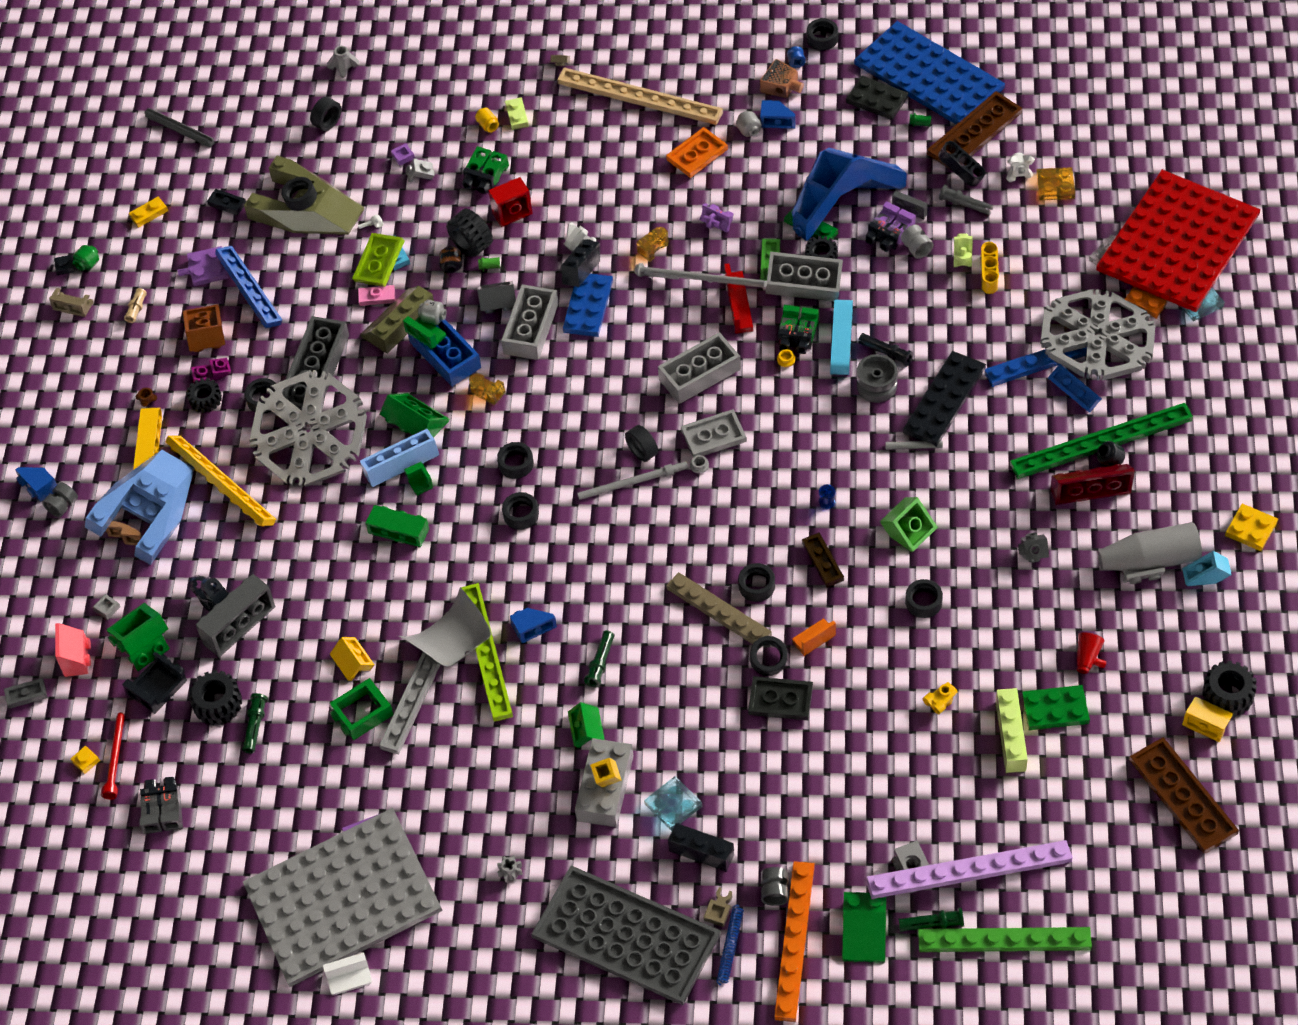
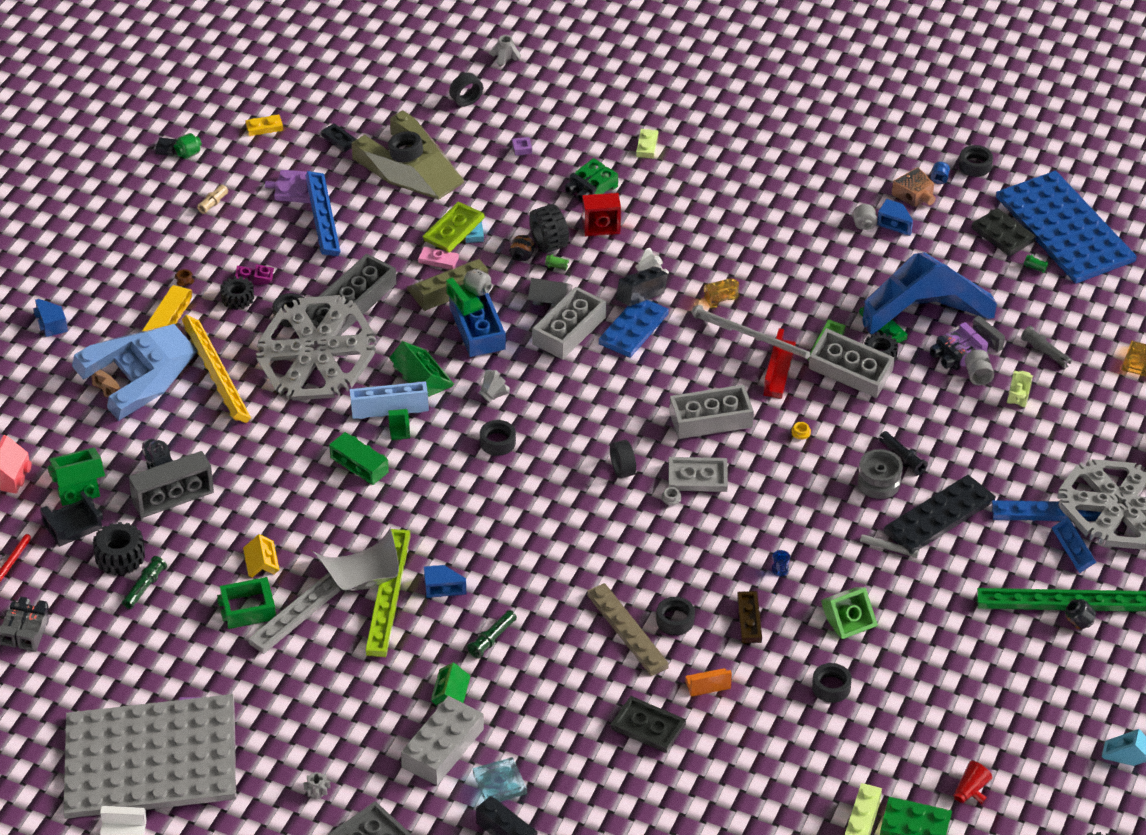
camera: 15 degrees right, 10 degrees down
dark grey wheel [42,482,78,518] -> none
dark tan hinge [49,288,93,317] -> none
light grey tile [92,594,121,620] -> none
dark grey axle [144,108,215,147] -> none
dark orange slope [183,304,226,352] -> none
white hand [358,214,384,229] -> none
light grey bracket [406,158,434,183] -> none
clear yellow leg [469,373,505,405] -> none
yellow brick [475,108,499,133] -> none
black tyre [502,492,539,530] -> none
dark tan plate [551,55,570,66] -> none
tan plate [557,67,723,125] -> none
light grey bar [577,461,688,500] -> none
yellow brick [590,758,622,788] -> none
orange plate [666,127,728,178] -> none
medium lavender hips [700,203,734,232] -> none
black tyre [749,636,788,676] -> none
hips [778,305,819,354] -> none
medium azure beam [830,300,853,375] -> none
yellow plate [922,682,957,715] -> none
reddish brown plate [927,91,1023,171] -> none
black beam [938,141,985,187] -> none
yellow beam [980,242,999,294] -> none
white rock [1006,153,1035,183] -> none
dark grey brick [1018,533,1049,562] -> none
dark red slope [1050,464,1135,505] -> none
light grey piece [1097,522,1202,584] -> none
none -> light grey rock [479,369,510,403]

